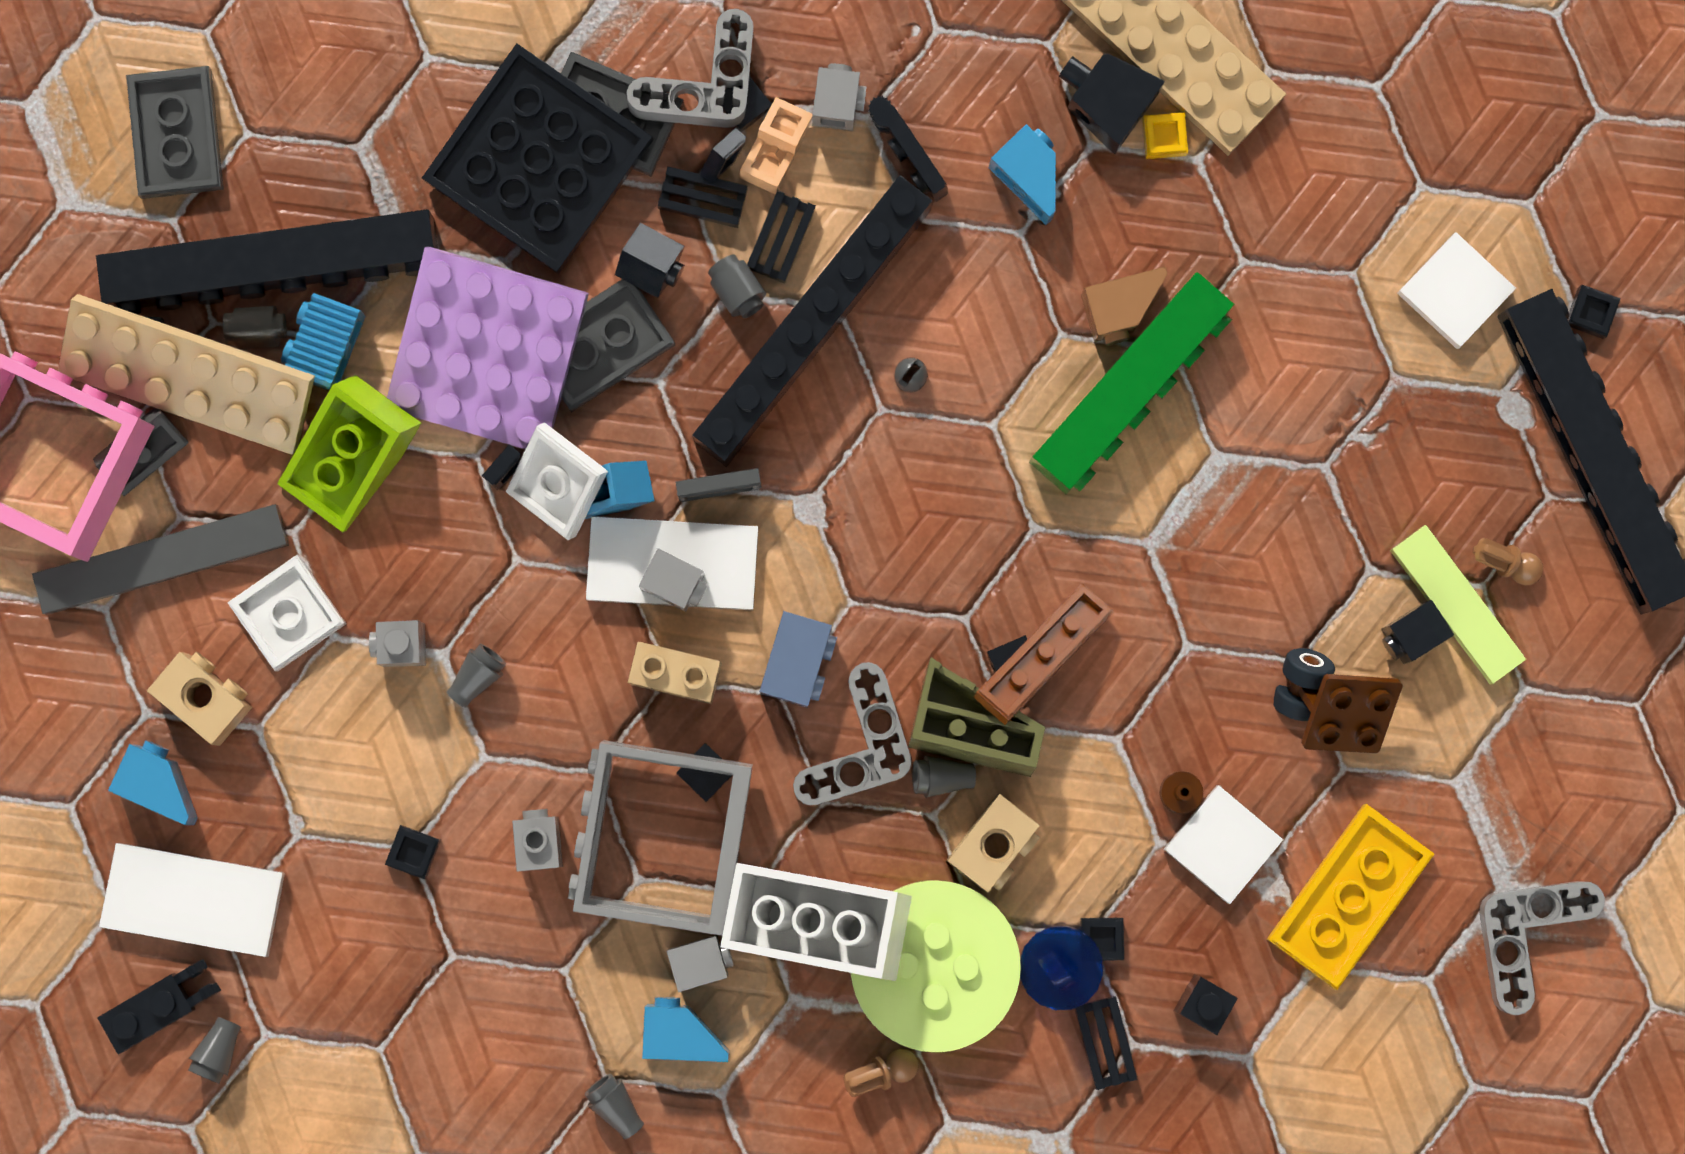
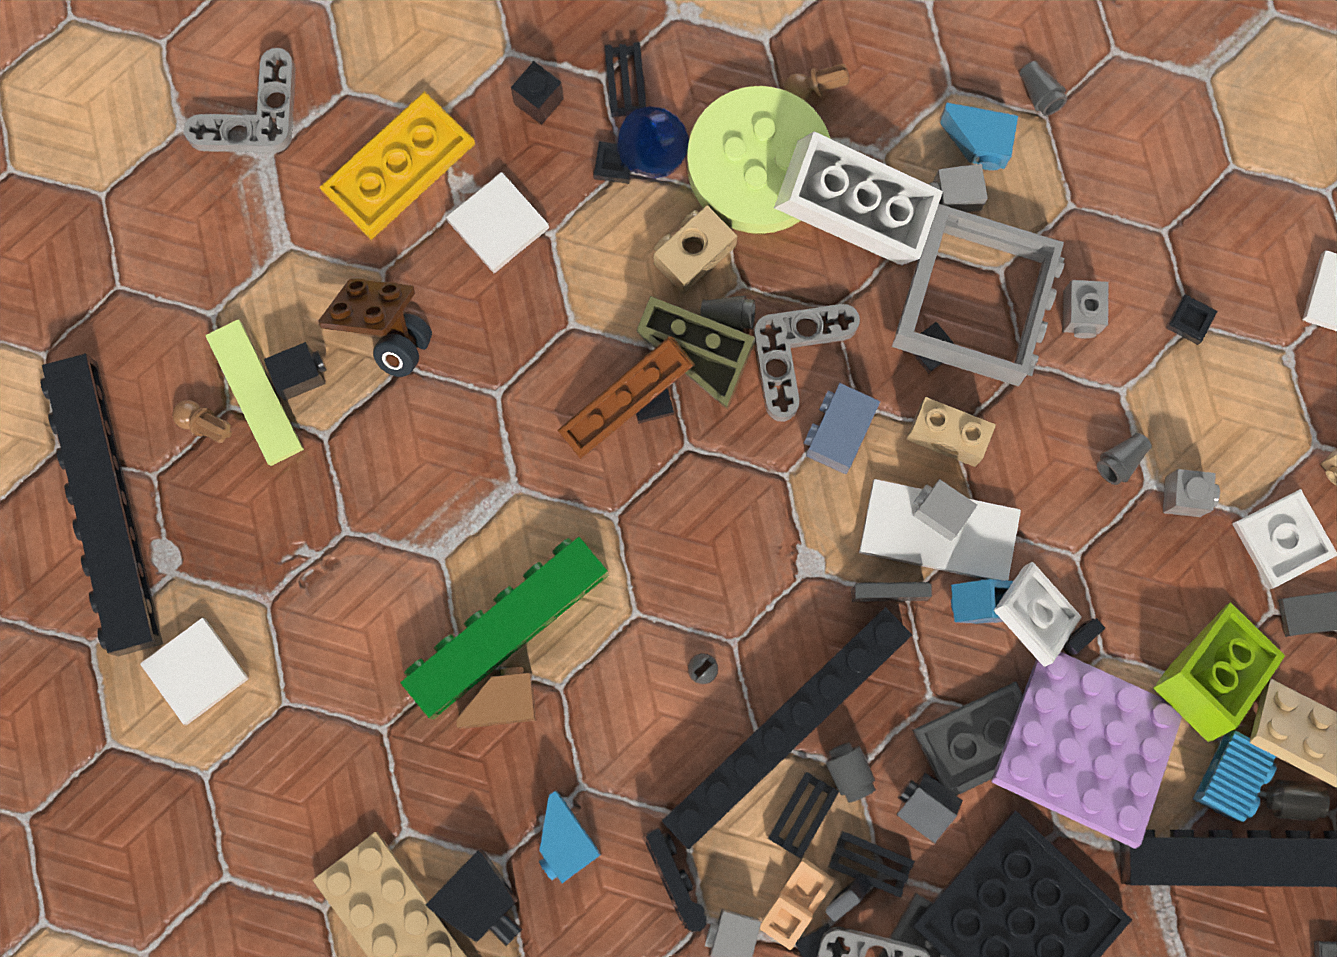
camera: 165 degrees left, 5 degrees down
yellow tile [1142,112,1188,159] -> none
reddish brown tile [1159,771,1203,814] -> none
black tile [1567,284,1621,339] -> none

